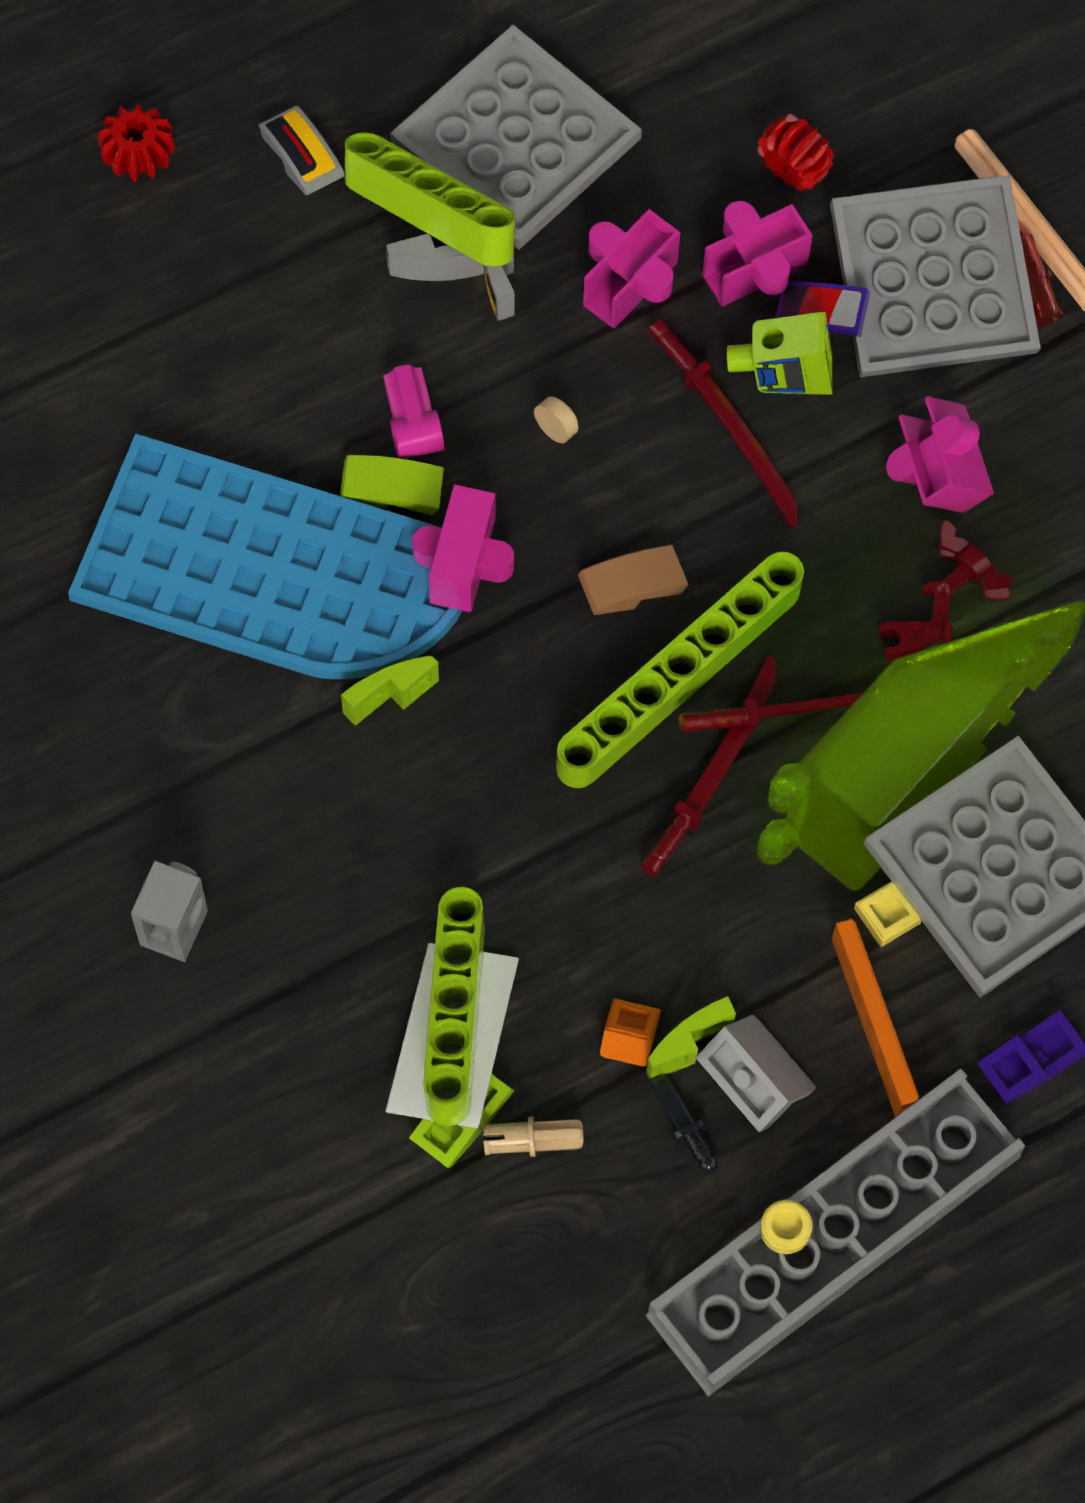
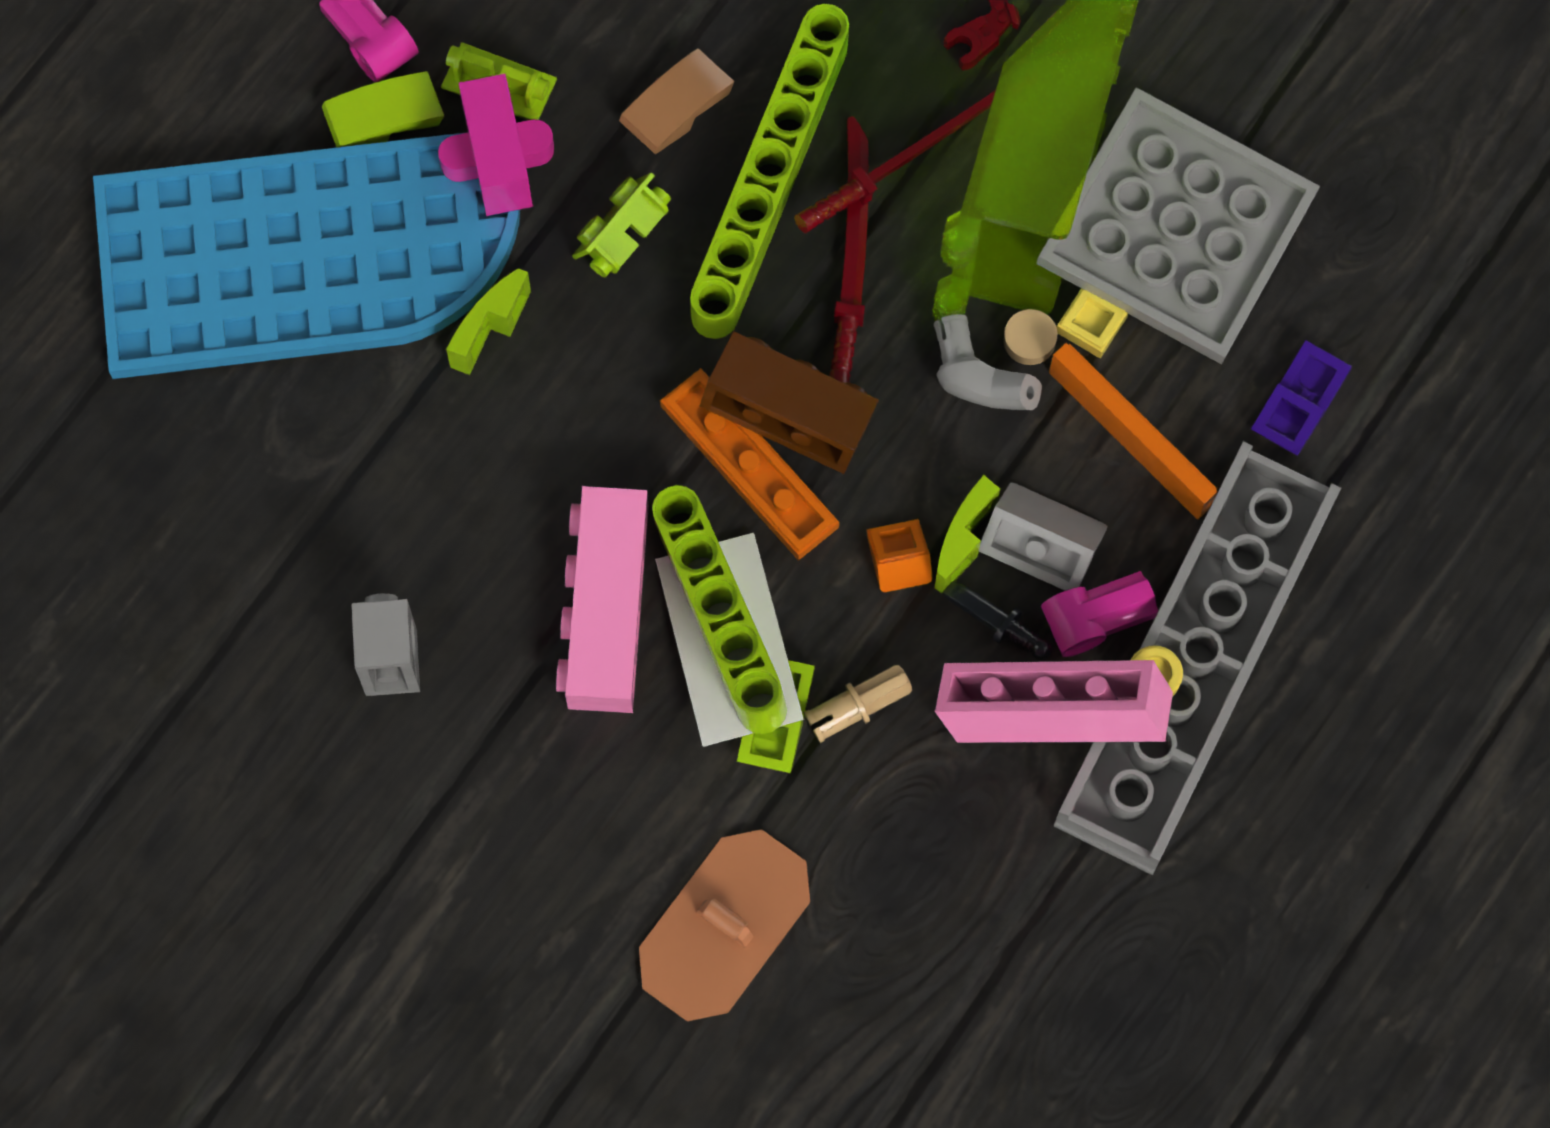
camera: 25 degrees left, 5 degrees up
none -> lime hinge [441,42,557,120]
none -> bright pink brick [556,486,649,713]
none -> lime hinge [572,173,671,278]
none -> nougat shield [639,829,810,1022]
none -> orange tile [660,368,839,561]
none -> reddish brown brick [700,331,879,474]
none -> light grey arm [934,314,1042,410]
none -> bright pink brick [935,660,1173,743]
none -> tan tile [1003,309,1058,365]
none -> dark pink piece [1041,571,1158,657]

